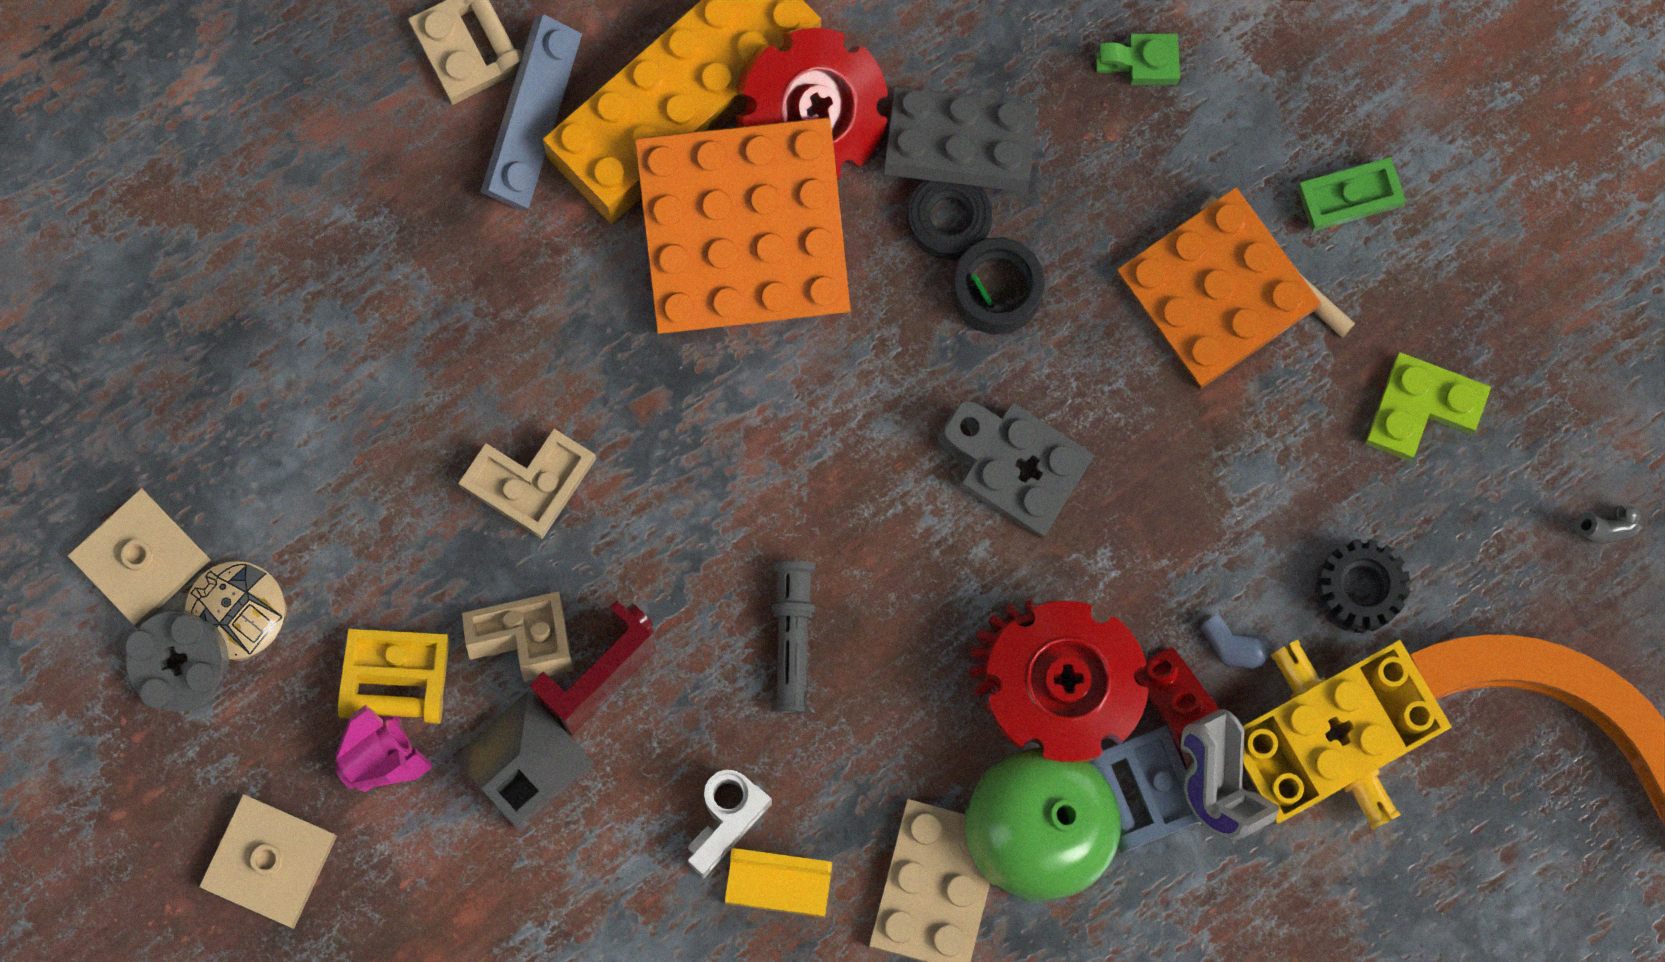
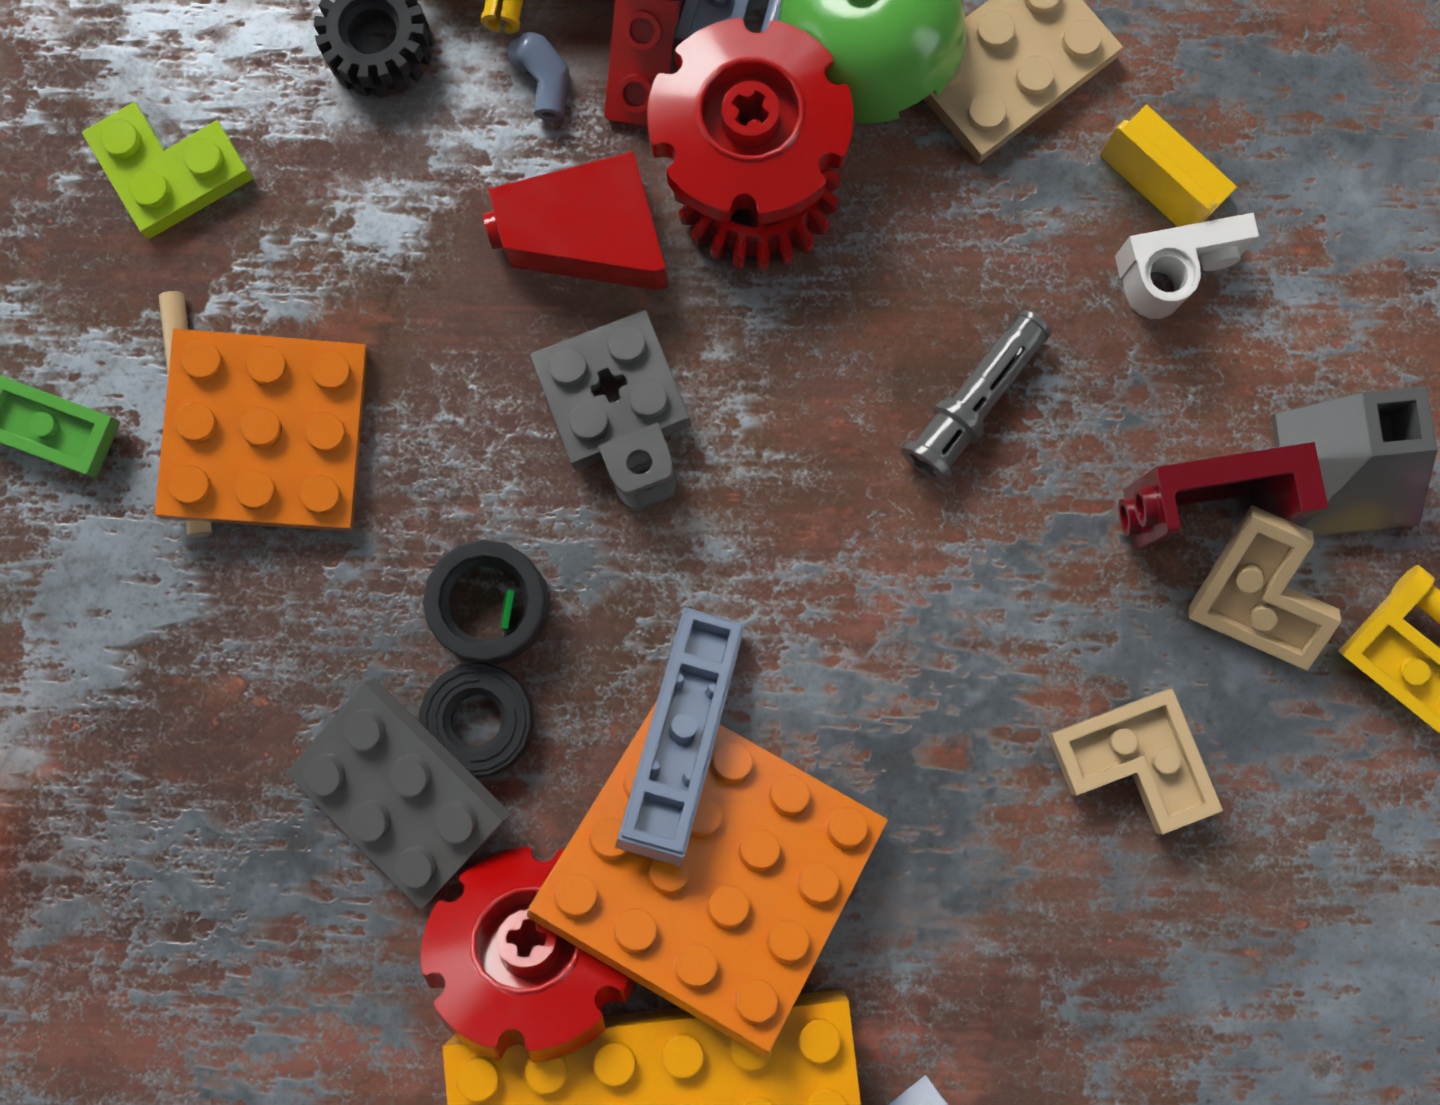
camera: 135 degrees left, 5 degrees up
bright green plate [1095,34,1180,85] -> none
none -> red slope [483,151,668,290]
none -> sand blue plate [615,607,745,866]

